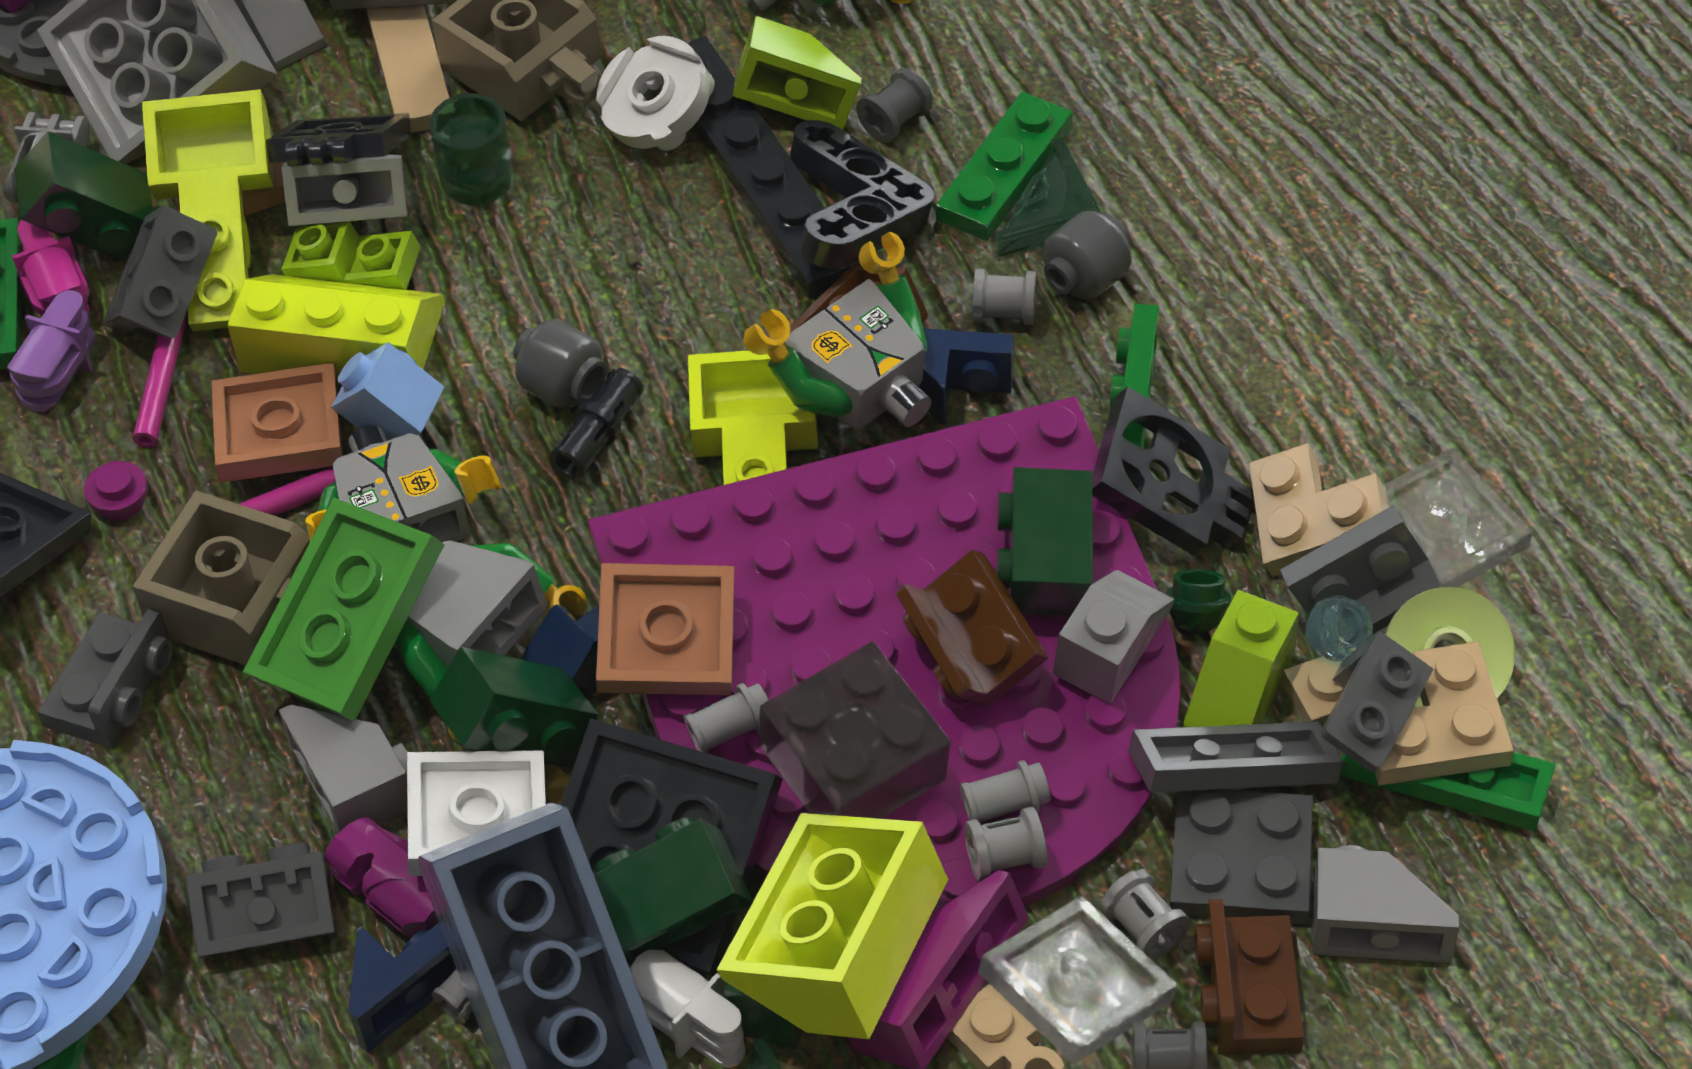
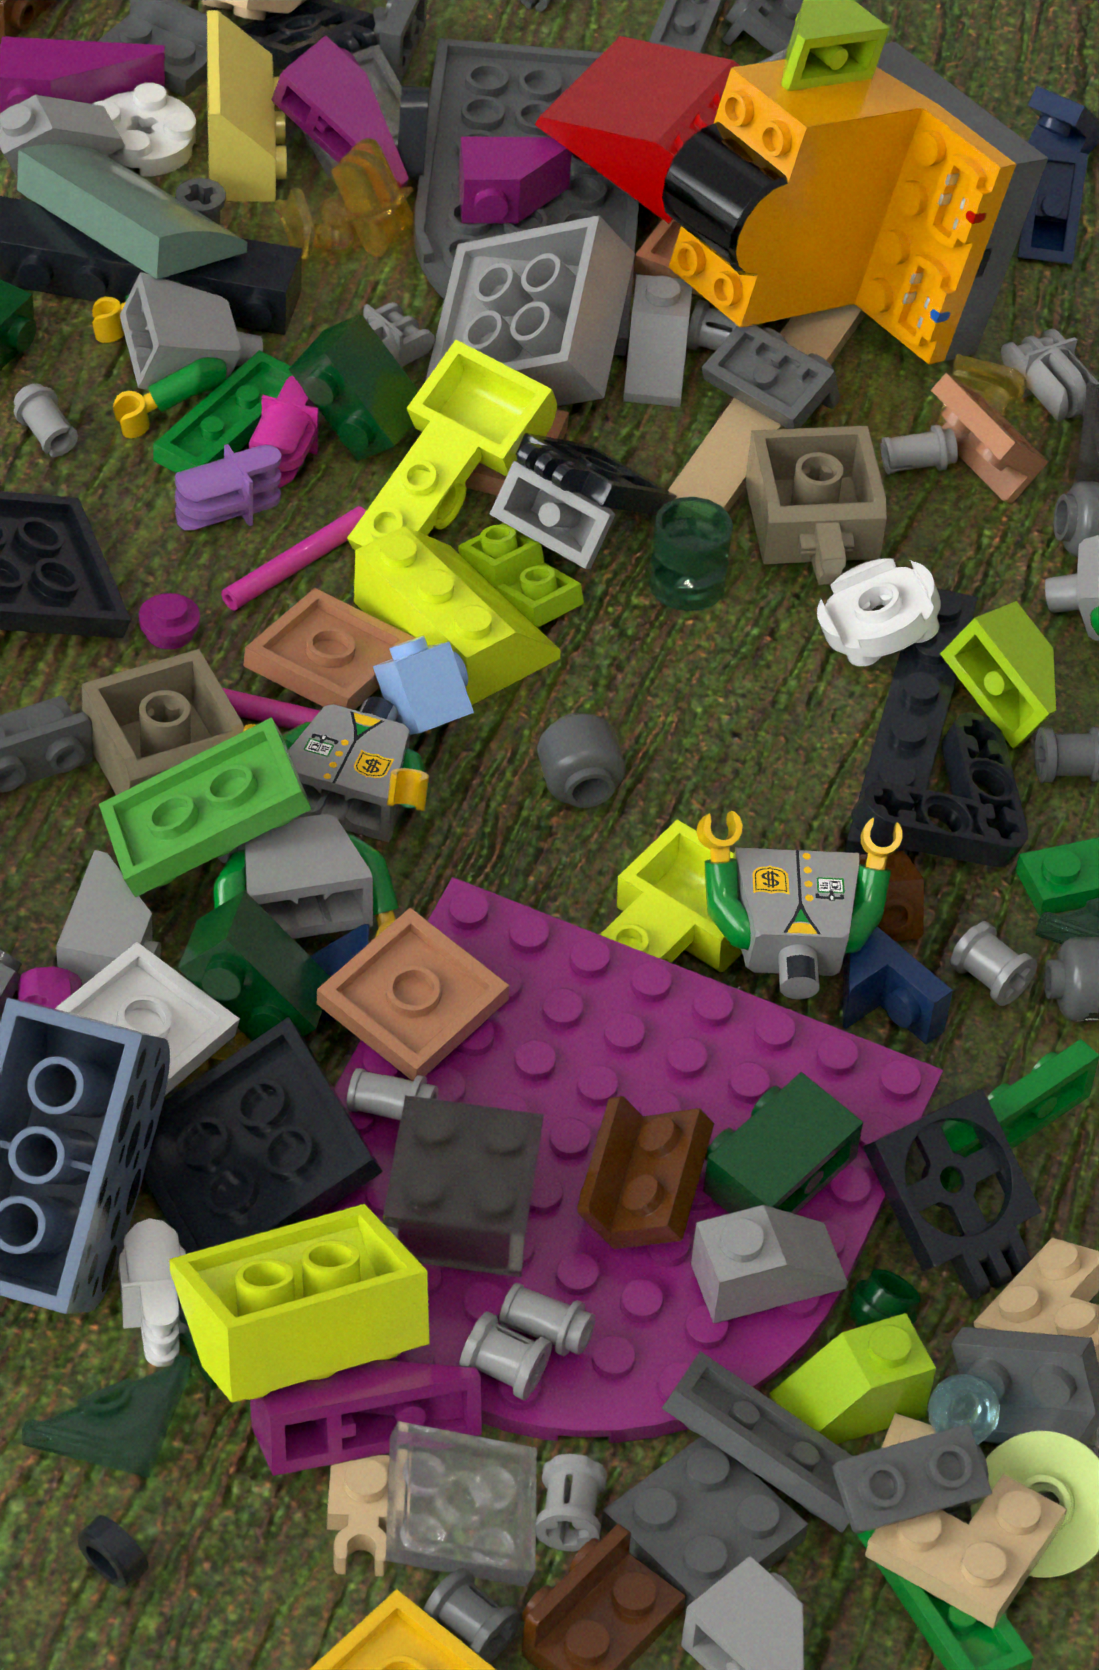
camera: 35 degrees right, 5 degrees down
dark grey bracket [102,205,217,339] -> none
black pin [549,368,644,480] -> none
dark green brick [593,818,753,966] -> none

